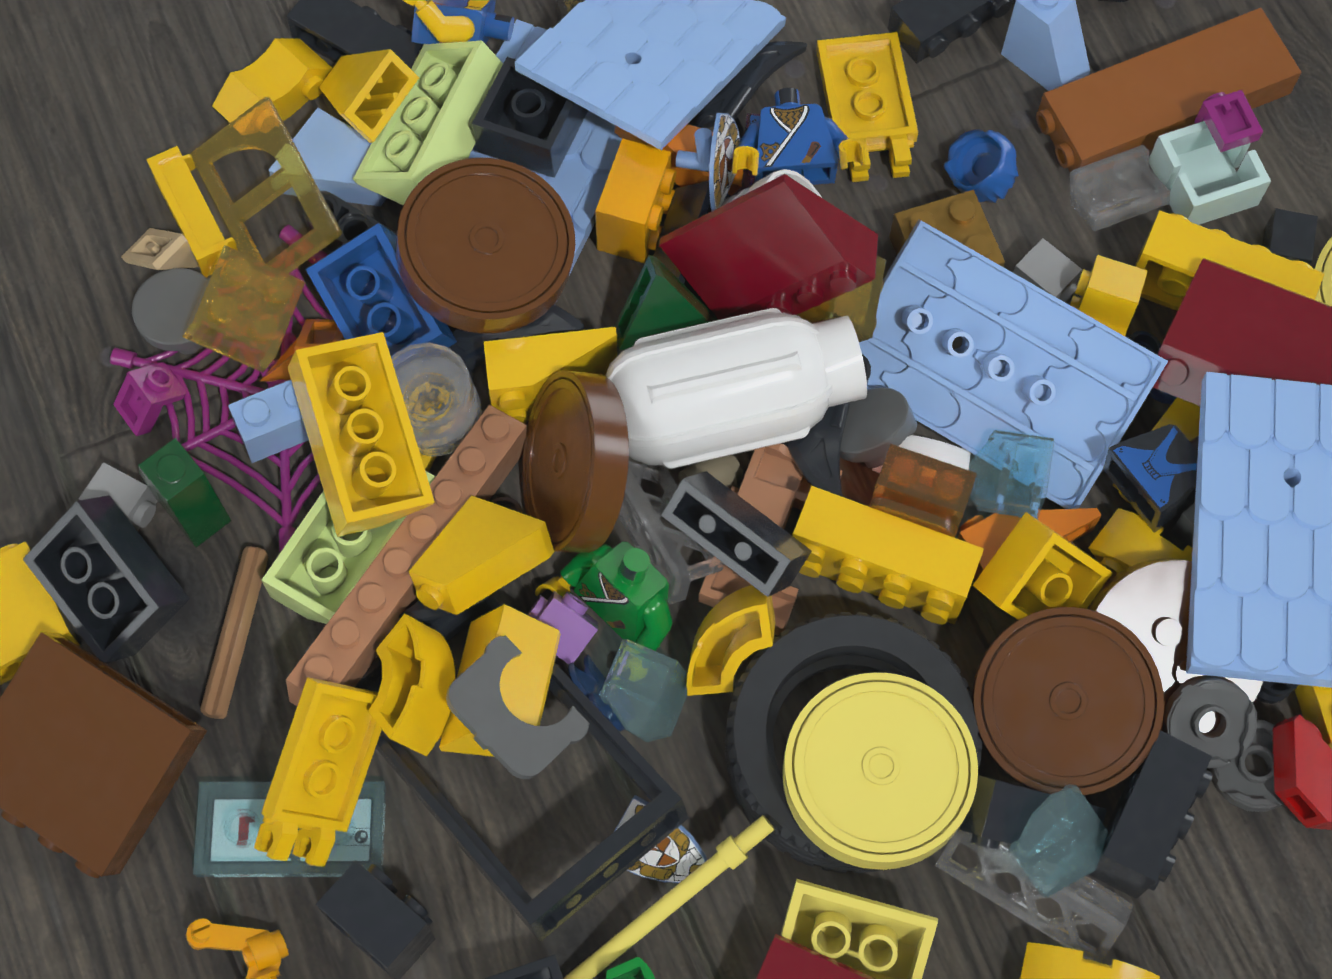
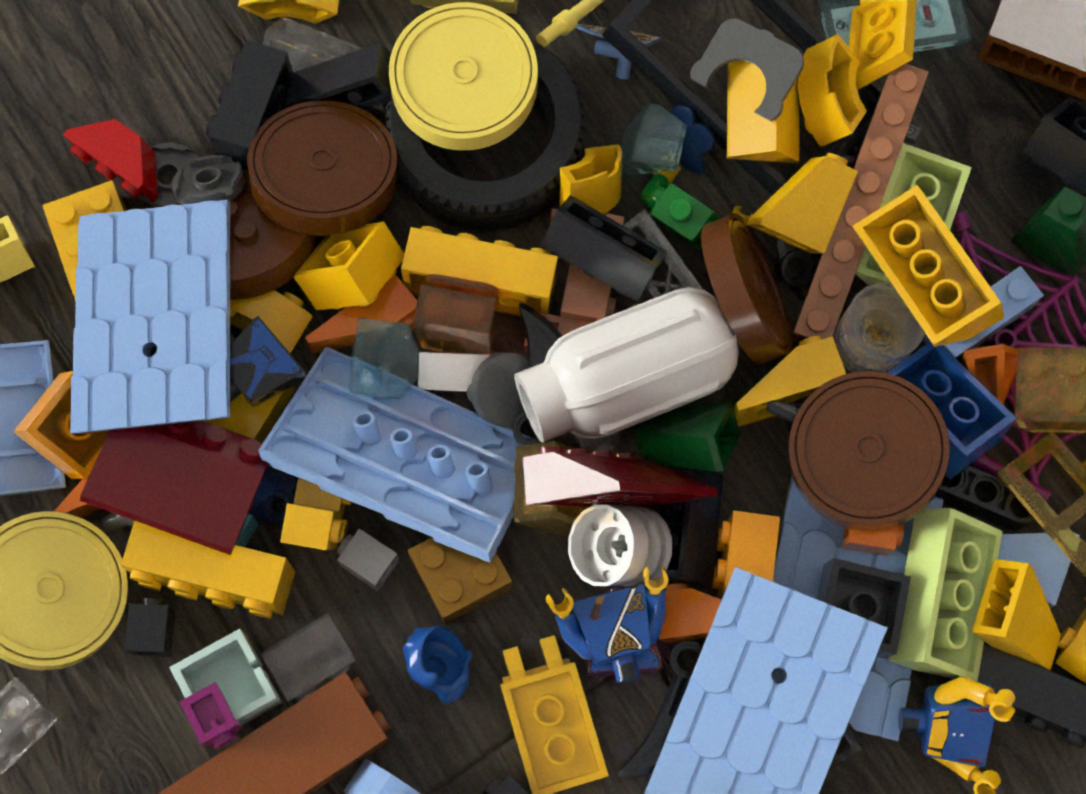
camera: 170 degrees right, 5 degrees up
medium nougat axle [200,546,269,719] -> none
medium lavender brick [527,591,598,664] -> none
shield [676,113,740,211] -> none
clear light blue slope [1009,784,1108,898] -> none

